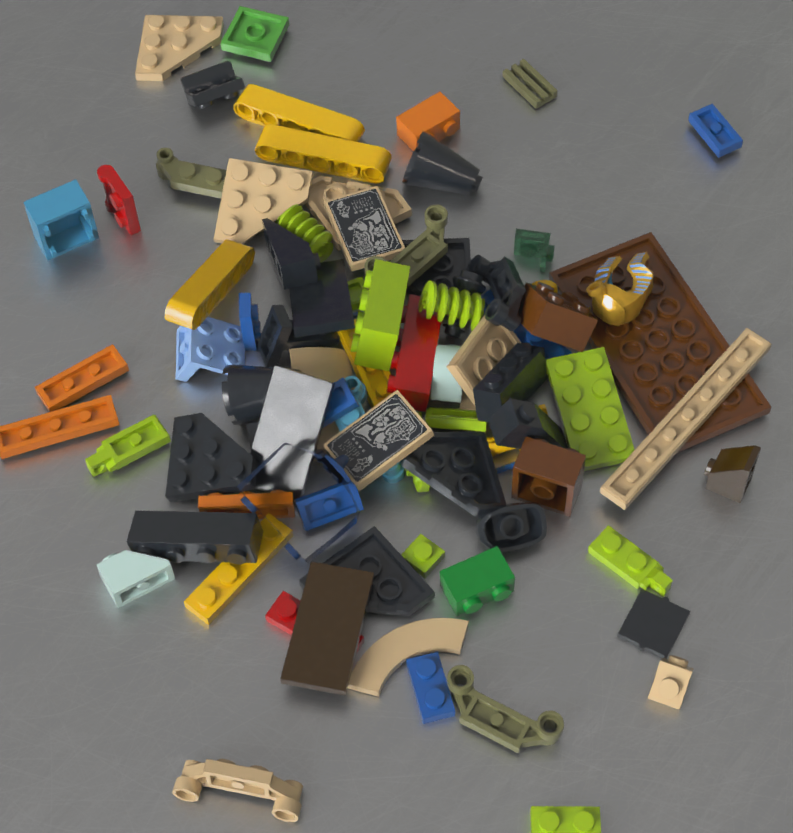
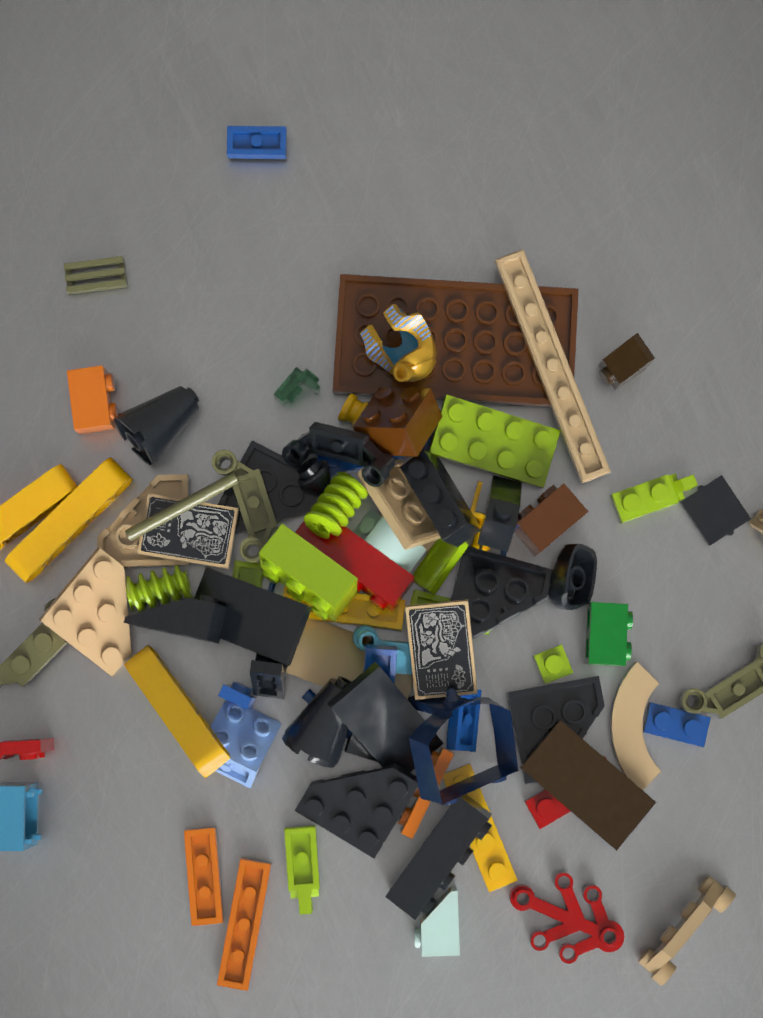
camera: 65 degrees left, 25 degrees up
none -> olive bar [125,472,240,541]
none -> red plant [509,872,625,964]

